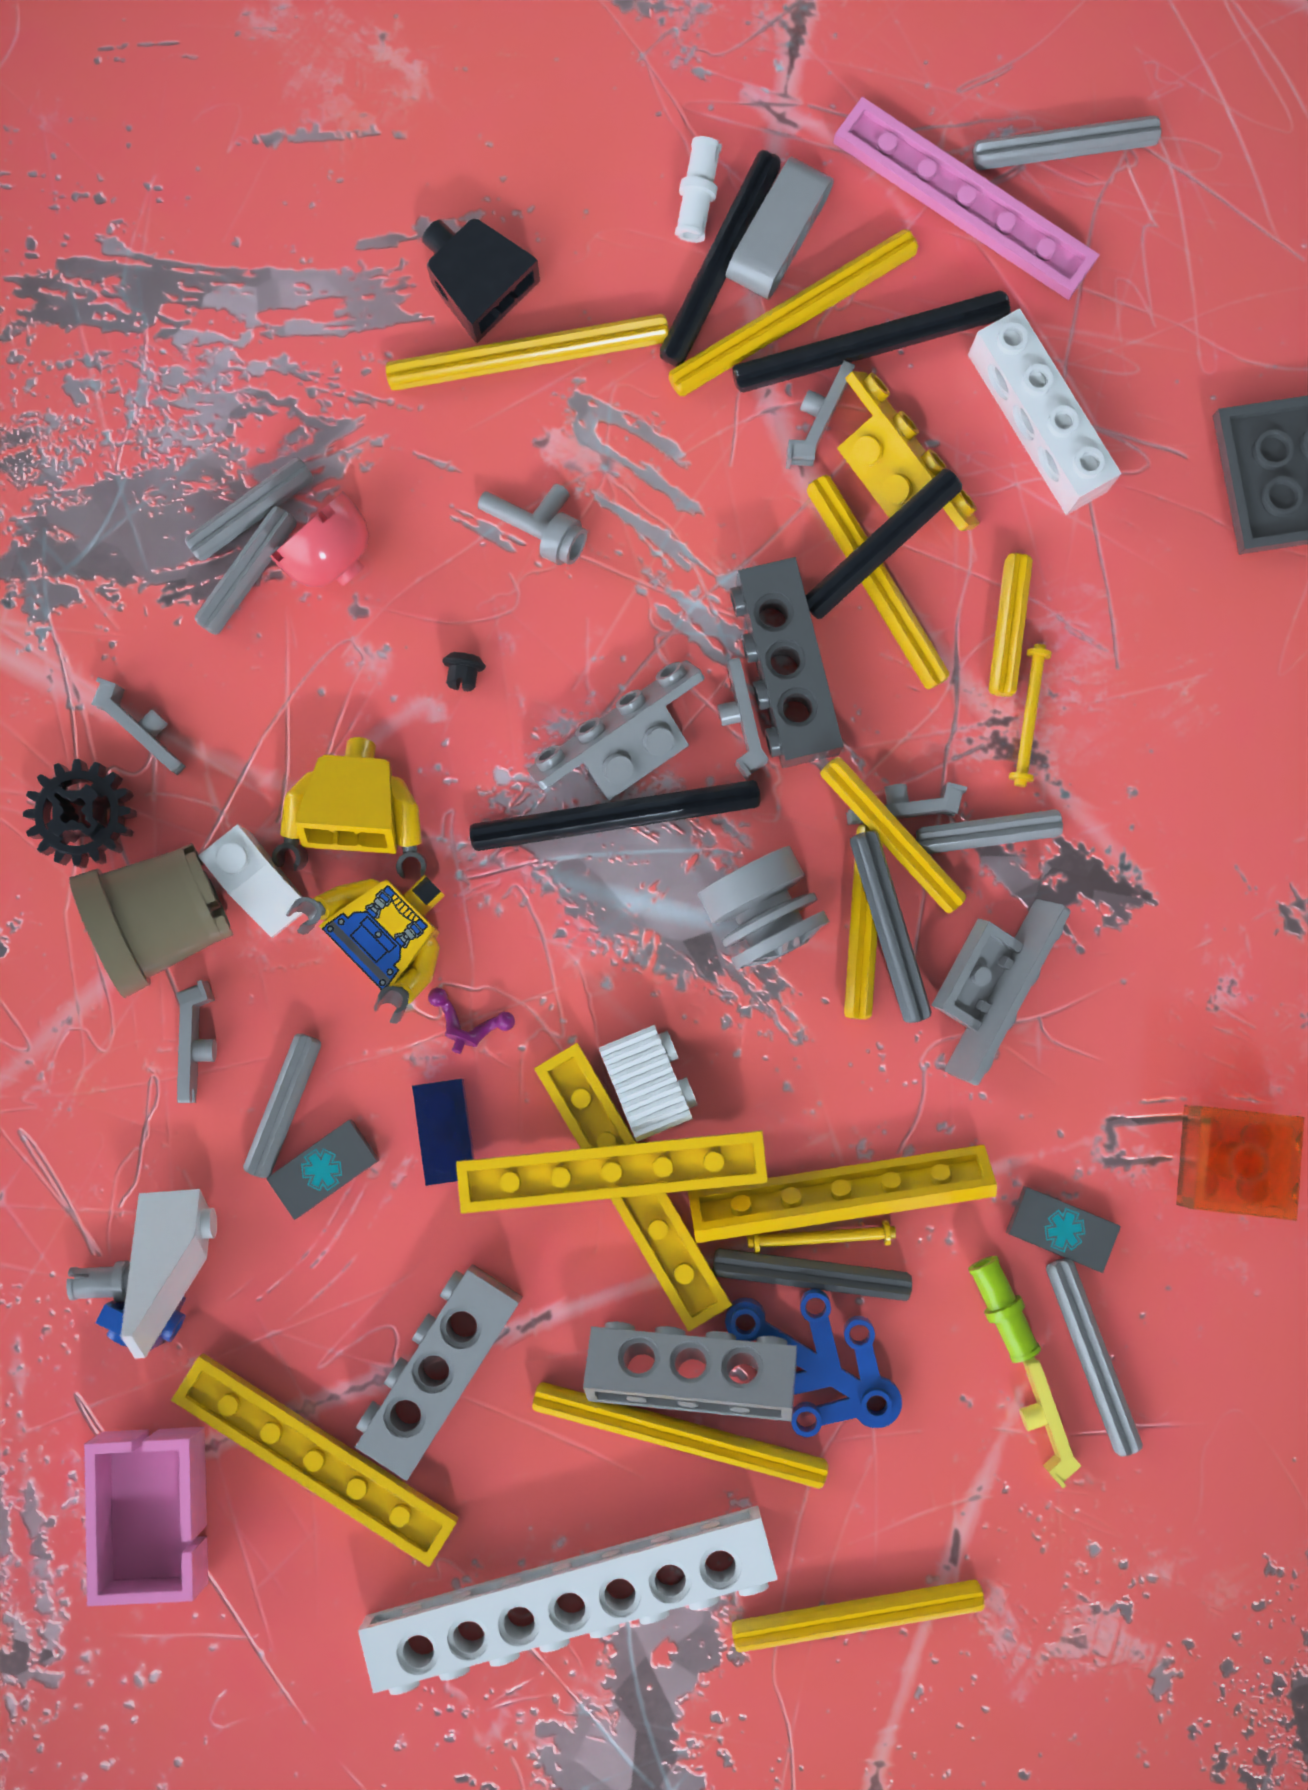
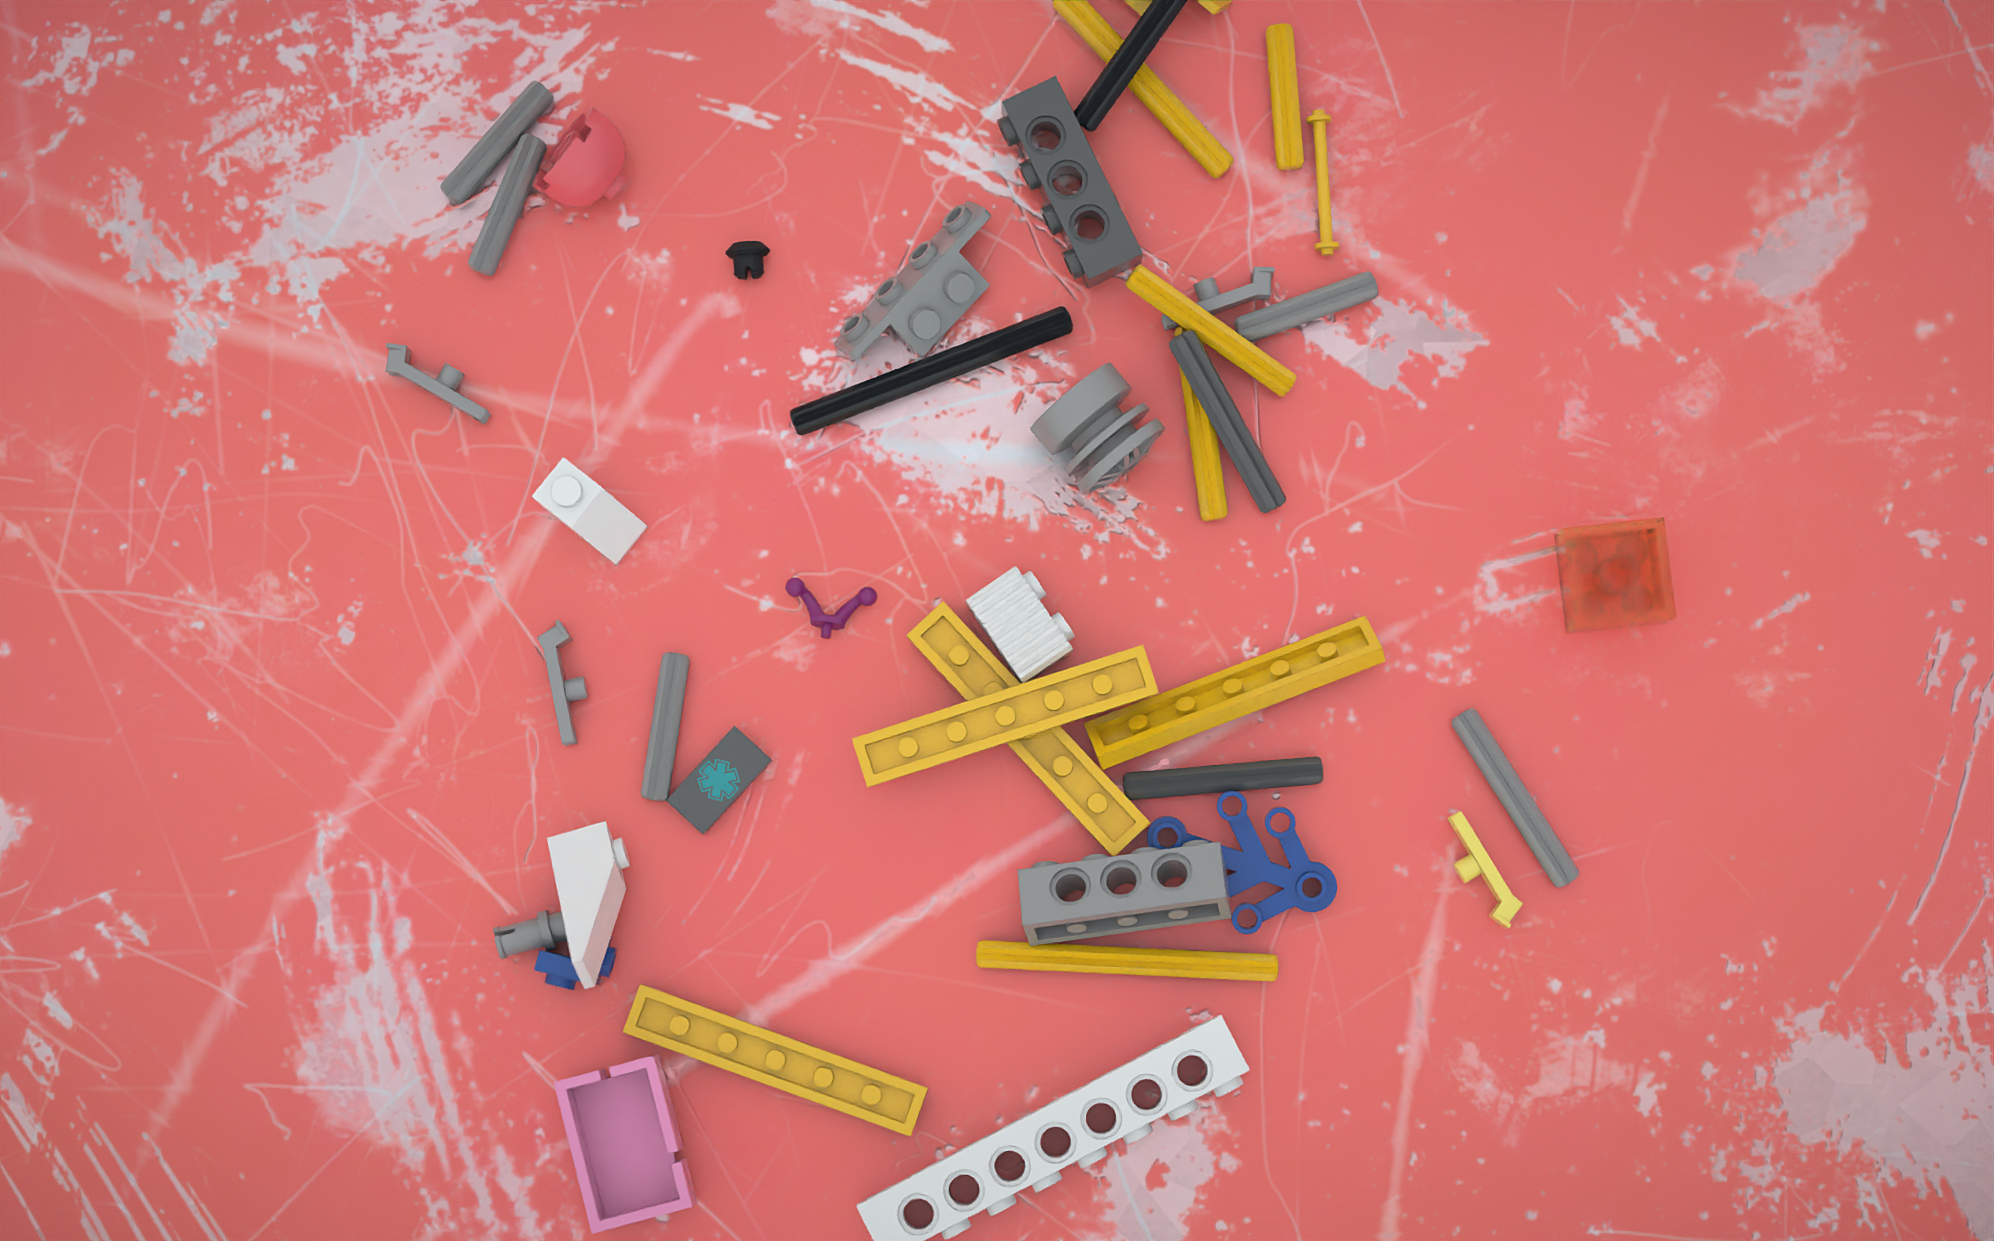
camera: 10 degrees left, 0 degrees up
black gear [23,759,137,868] -> none
dark tan piece [69,843,233,998] -> none
yellow torso [272,737,427,878] -> none
torso [286,875,445,1024] -> none
light grey brick [355,1264,522,1481] -> none
clear blue plate [412,1078,475,1186] -> none
light grey piece [478,484,587,565] -> none
light grey piece [717,657,769,781] -> none
yellow axle [731,1579,985,1652] -> none
yellow axle [747,1220,896,1254] -> none
light grey bracket [931,899,1071,1085] -> none
lime pin [968,1256,1041,1363] -> none
dark grey tile [1005,1186,1121,1273] -> none

